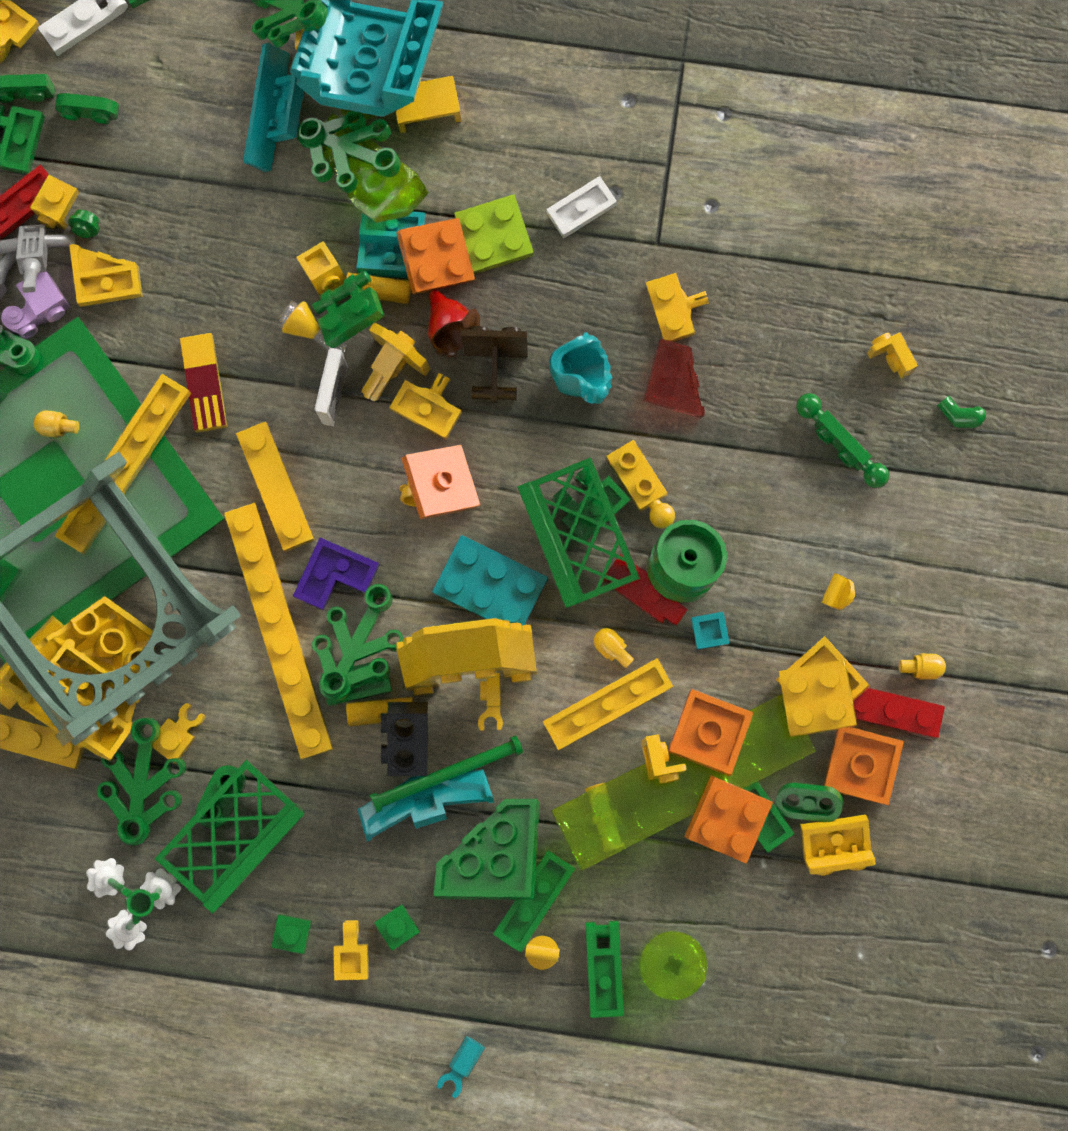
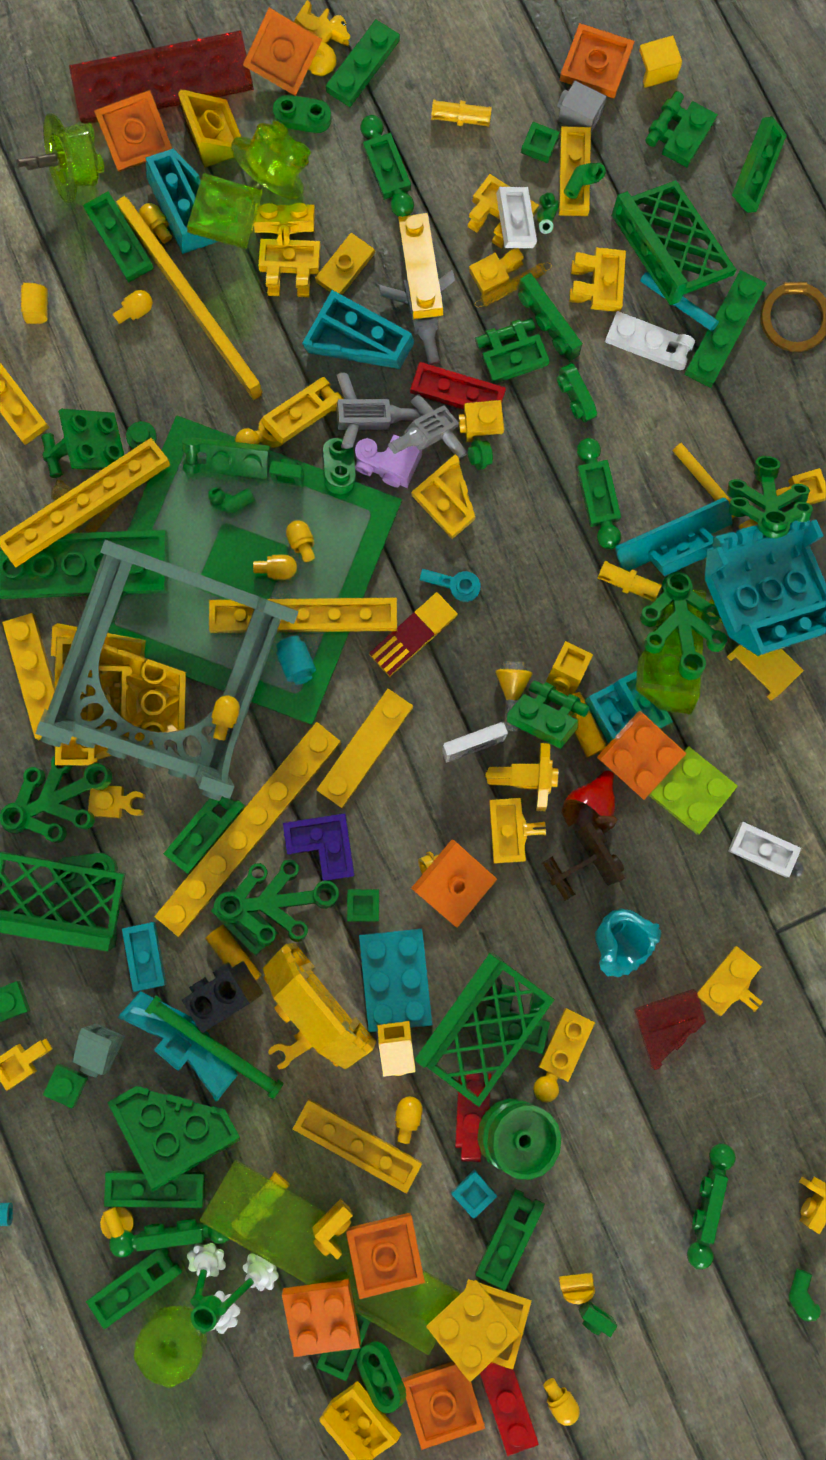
camera: 55 degrees right, 0 degrees up
none -> sand green slope [73,1023,125,1077]
none -> green plate [109,1216,234,1258]
none -> teal plate [122,922,167,992]
none -> green plate [163,796,246,874]
none -> white plant [187,1243,279,1334]
none -> yellow cylinder [211,695,240,741]
none -> yellow cylinder [253,555,297,580]
none -> teal brick [276,636,316,685]
none -> green plate [347,889,380,922]
none -> yellow brick [377,1021,416,1077]
none -> teal plate [419,569,481,602]
none -> green plate [475,1188,545,1291]
none -> green plate [577,438,622,549]
none -> green plate [578,1301,617,1338]
none -> yellow pin [597,561,662,602]
none -> yellow bar [672,443,735,519]

